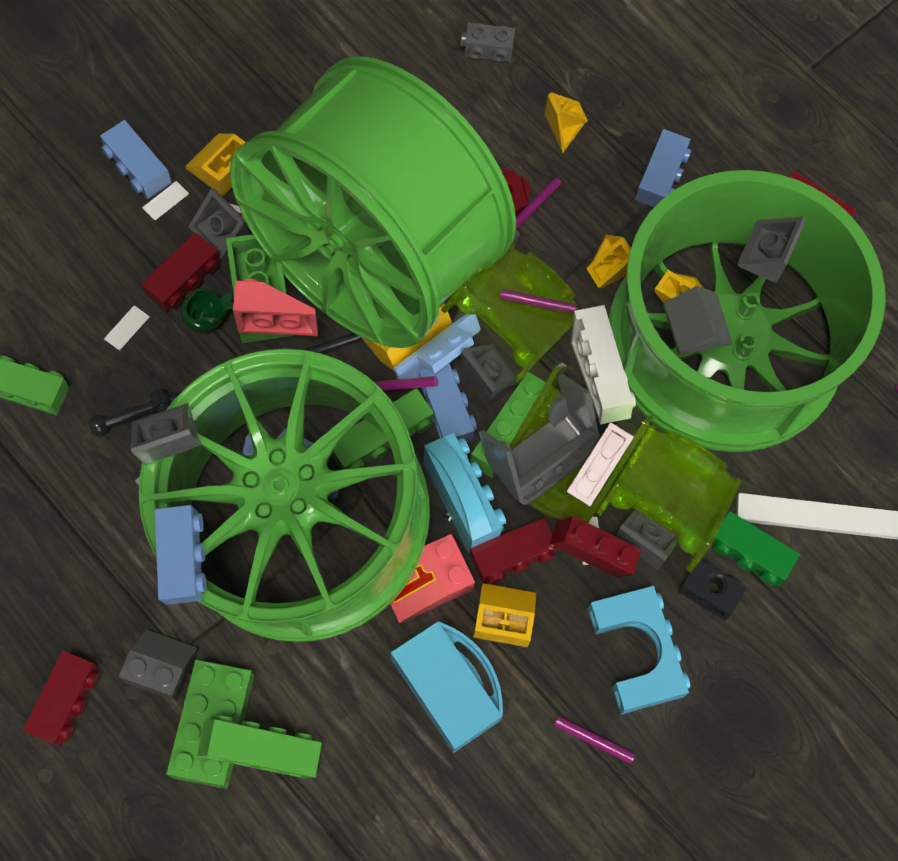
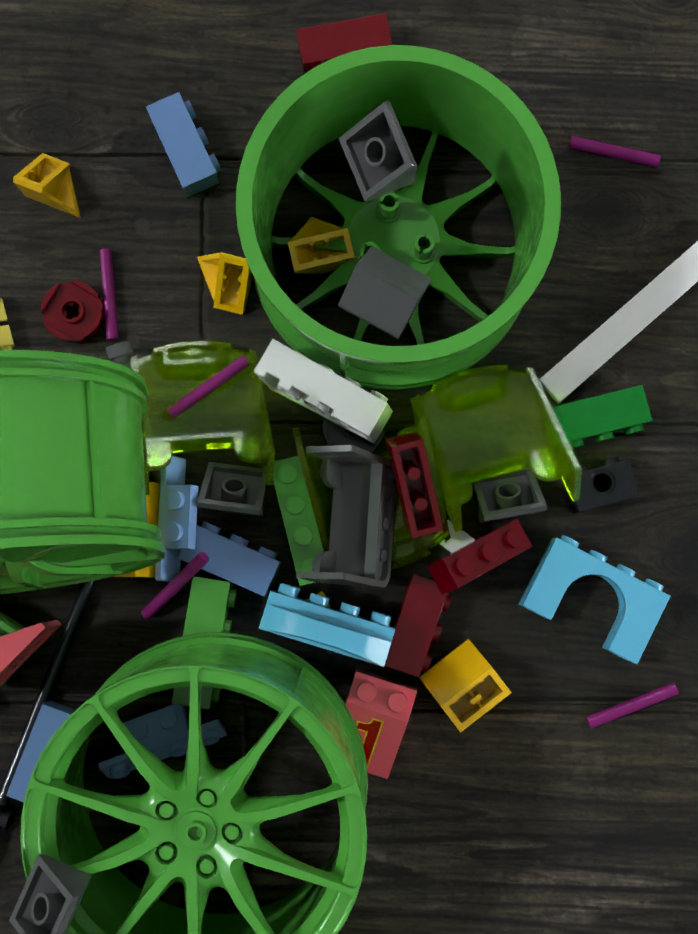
camera: 40 degrees left, 15 degrees up
medium azure piece [391,622,503,753] -> none

